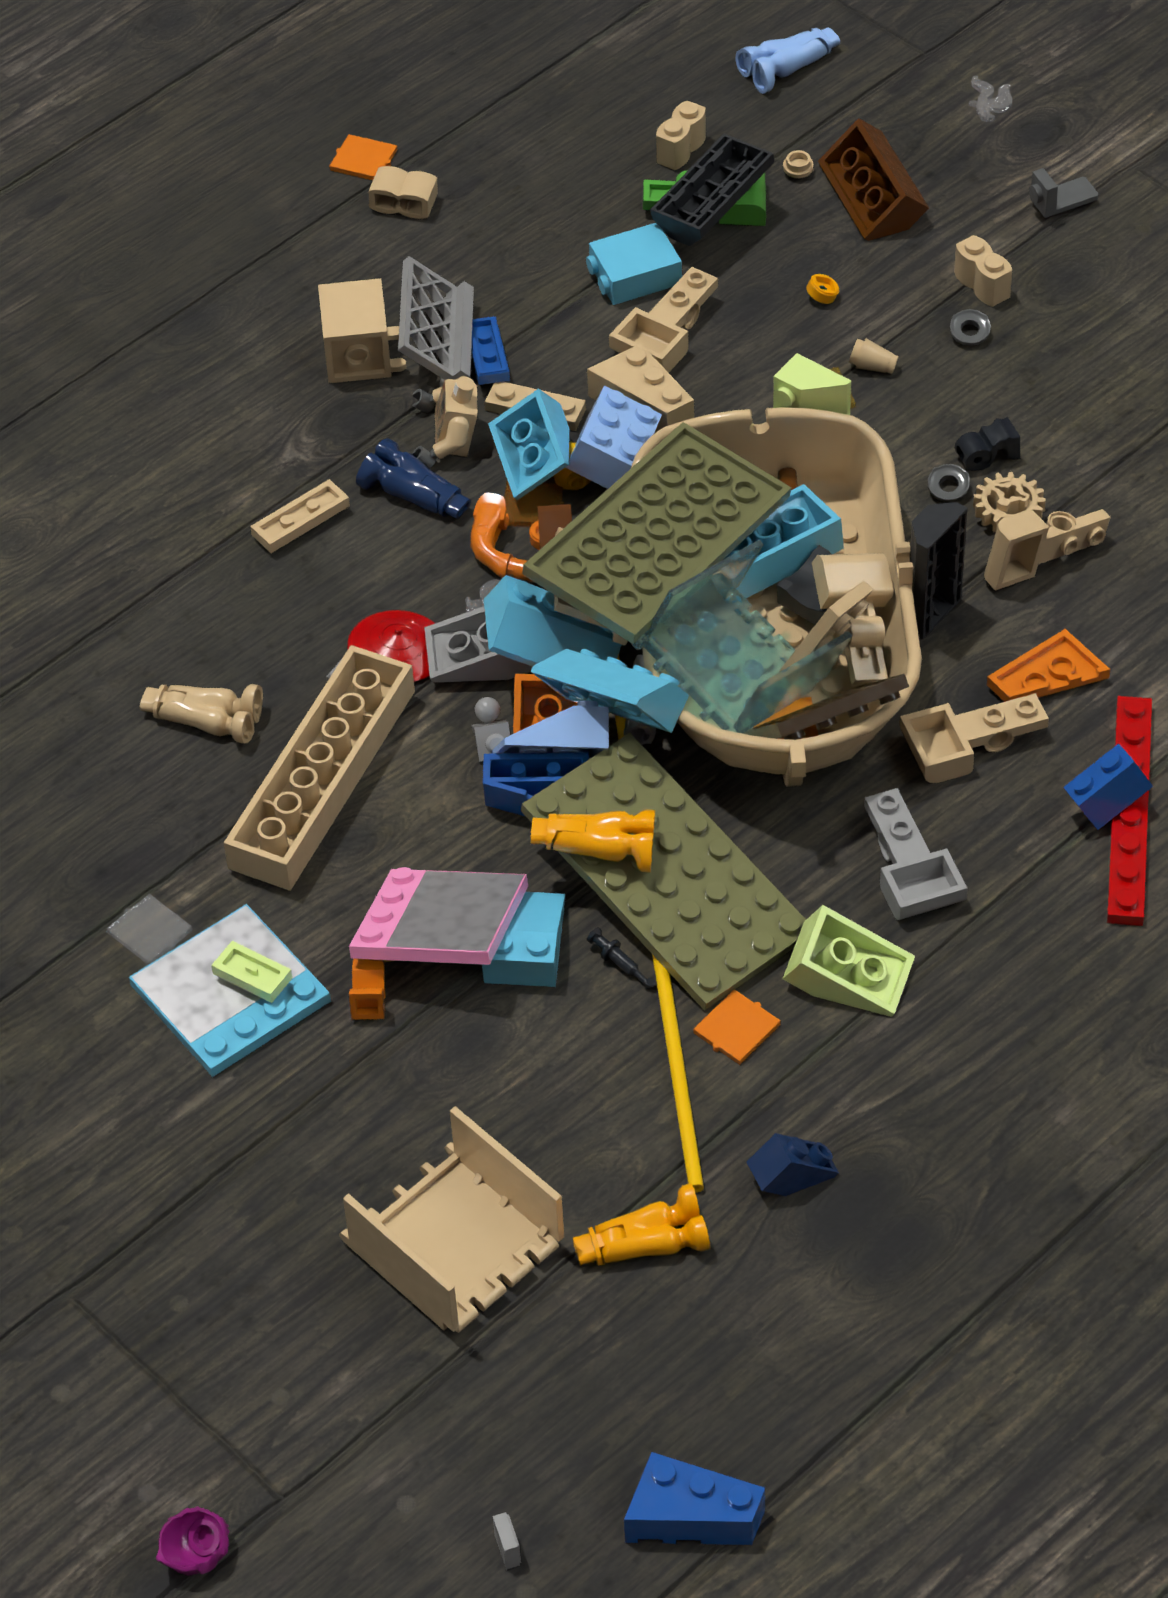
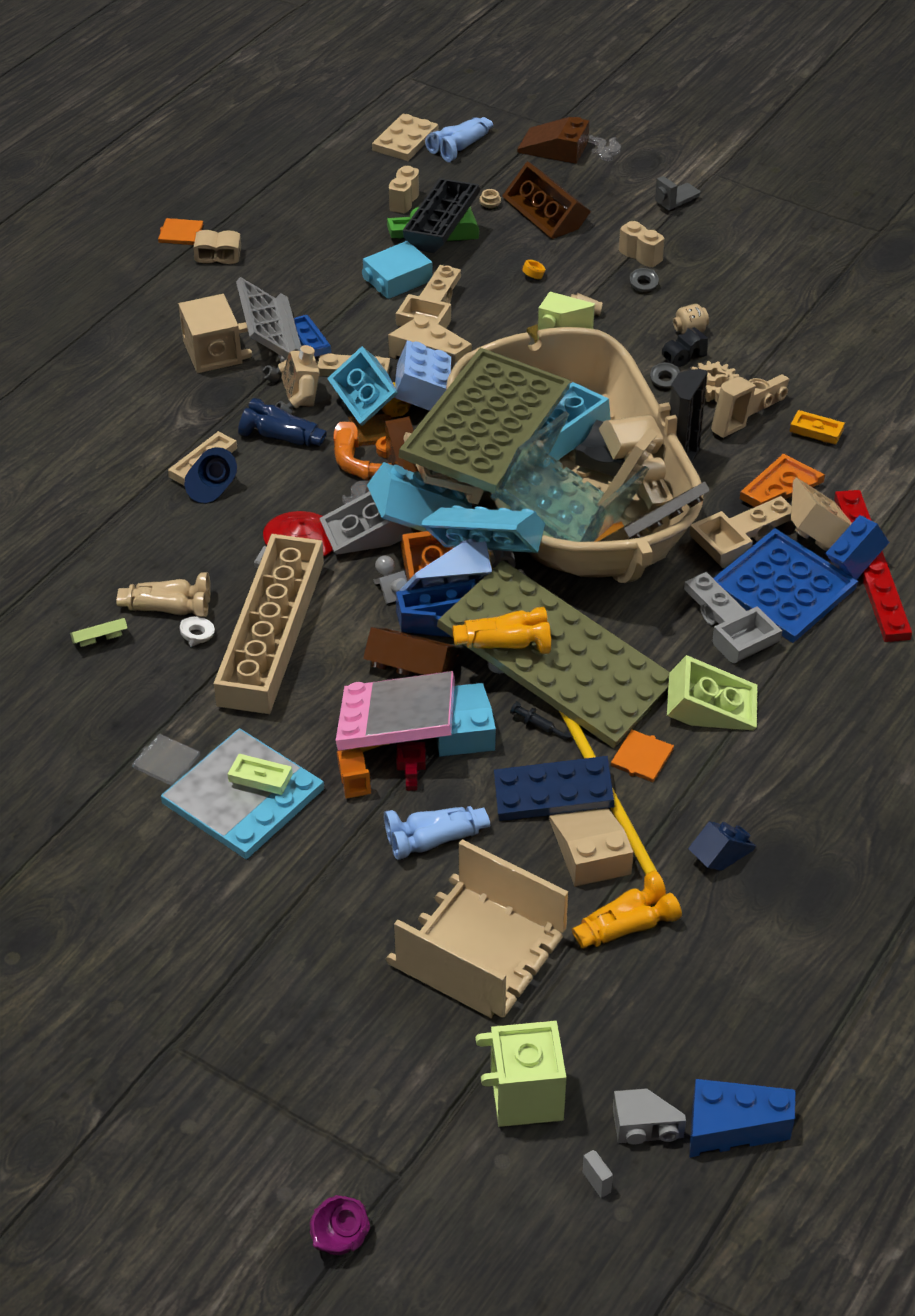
camera: 15 degrees left, 5 degrees down
none -> yellowish green plate [70,618,127,647]
none -> white piece [180,617,215,647]
none -> dark blue piece [184,447,237,503]
none -> reddish brown slope [363,627,461,676]
none -> tan plate [372,114,438,161]
none -> light blue piece [384,806,490,860]
none -> dark red plate [397,742,426,790]
none -> yellowish green container [475,1021,566,1127]
none -> dark blue plate [494,756,615,821]
none -> reddish brown slope [517,117,590,164]
none -> tan slope [549,808,634,886]
none -> light grey slope [613,1089,686,1144]
none -> tan head [673,304,709,334]
none -> blue plate [713,528,858,643]
none -> light orange plate [790,410,845,445]
none -> tan slope [791,477,852,551]

